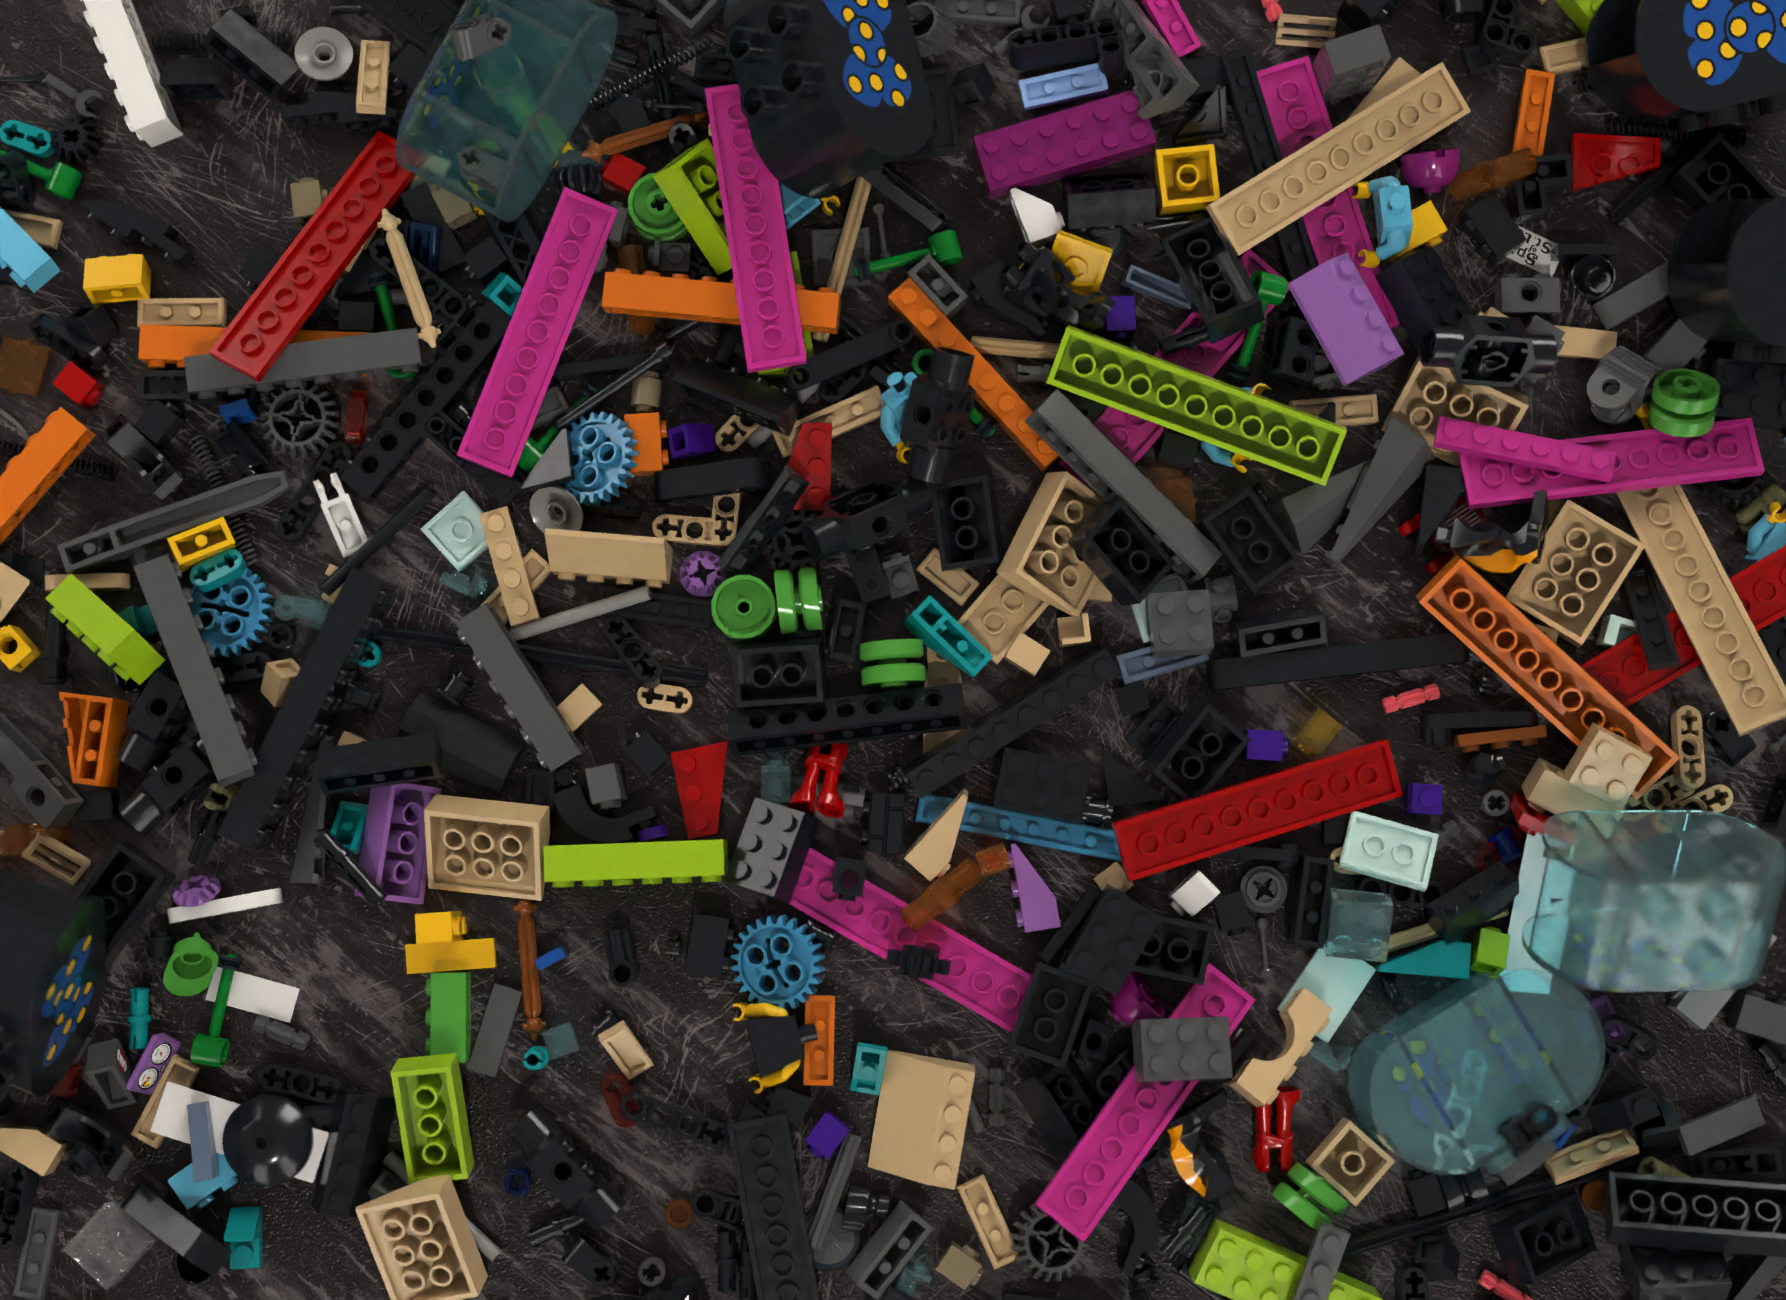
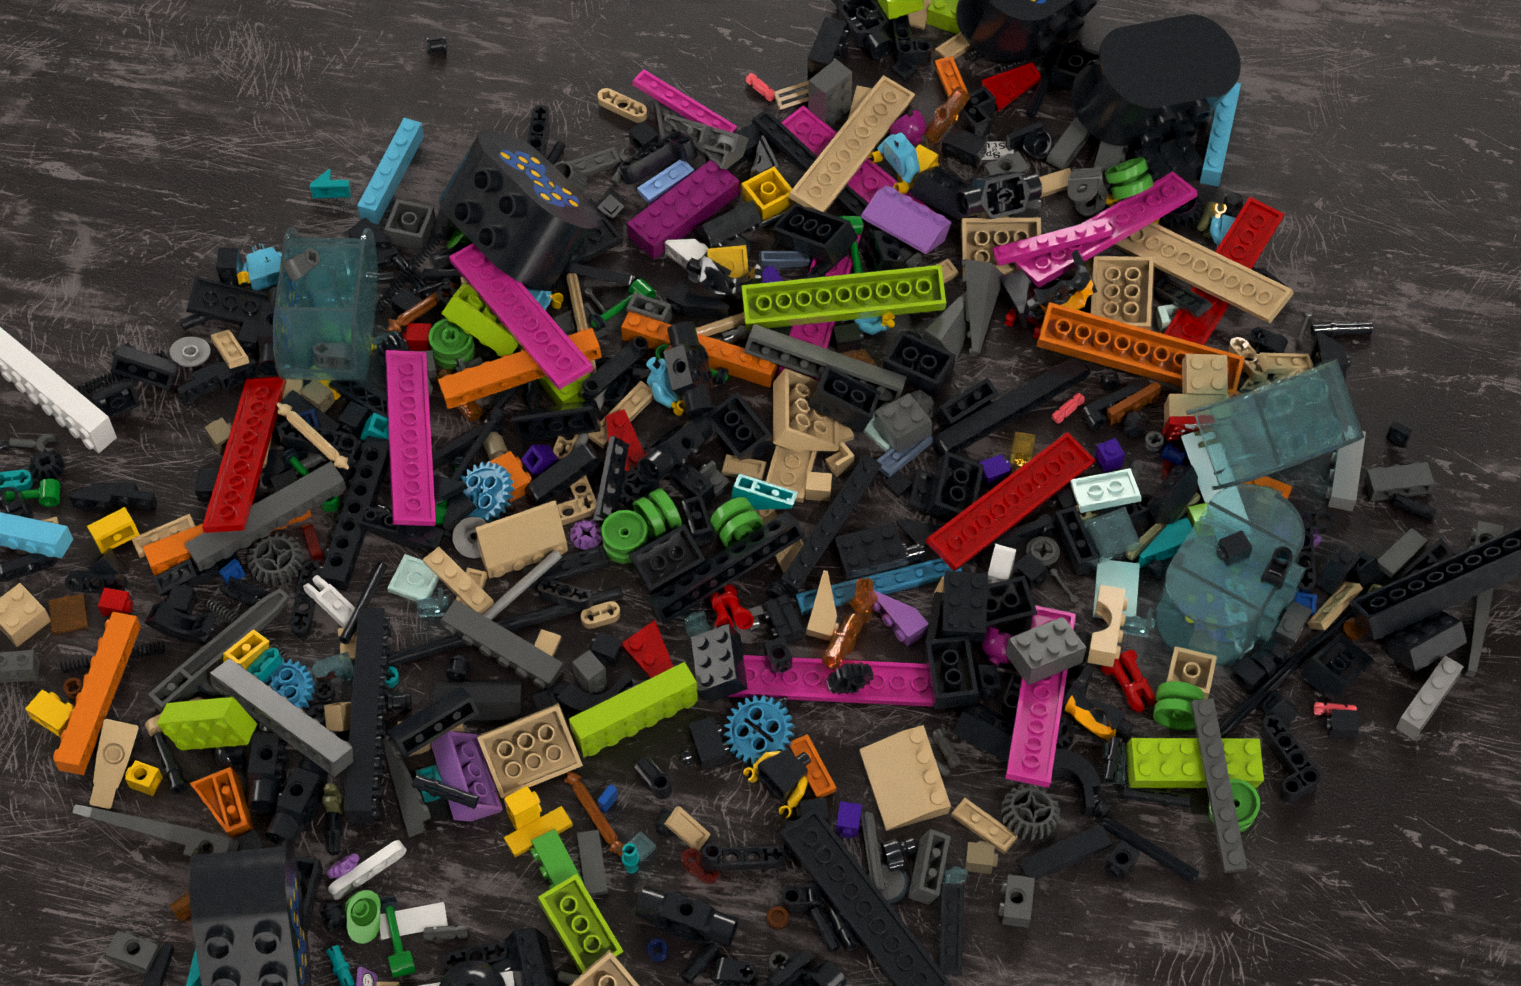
camera: 30 degrees left, 25 degrees down
teal slope [850,1042,888,1095] -> none
none -> black tile [433,475,468,506]
none -> black brick [1216,530,1253,567]
none -> tan tile [1257,353,1315,374]

